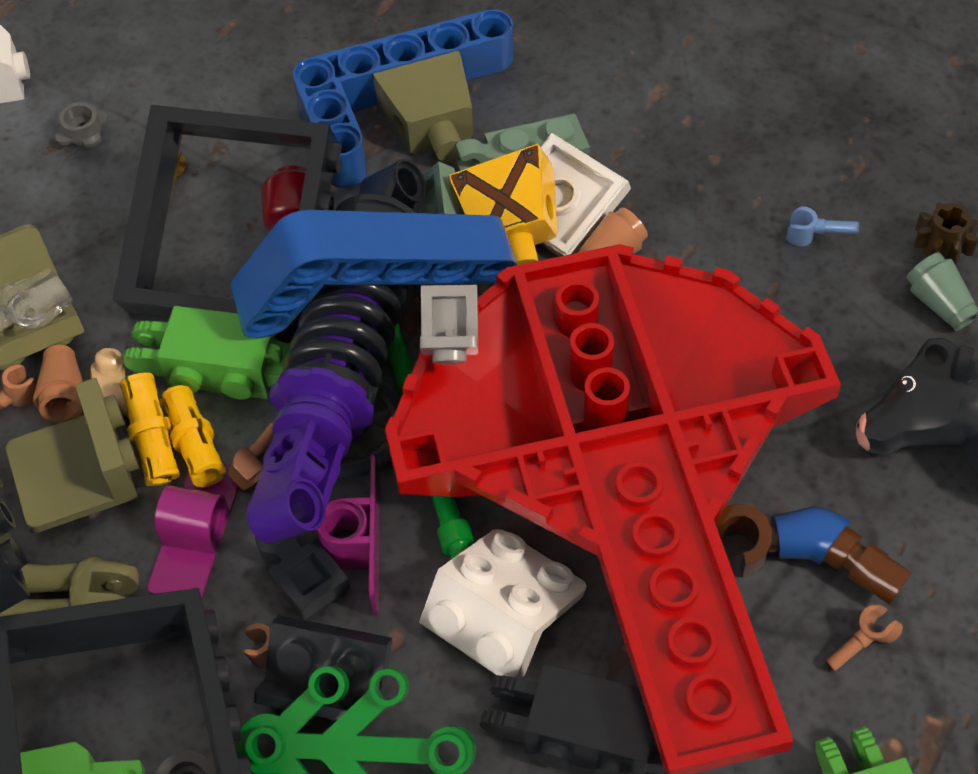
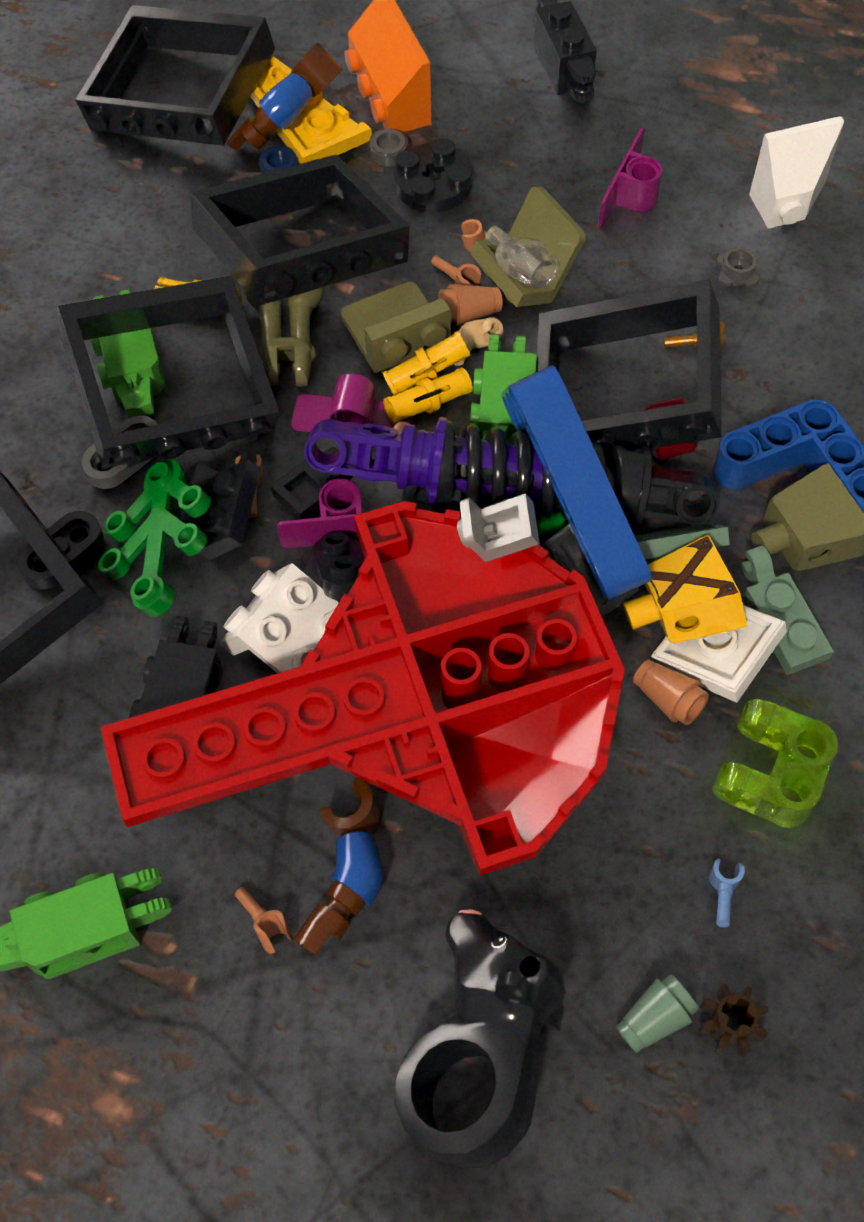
camera: 85 degrees right, 5 degrees up
none -> black plate [313,532,365,600]
none -> clear neon green piece [712,699,838,828]

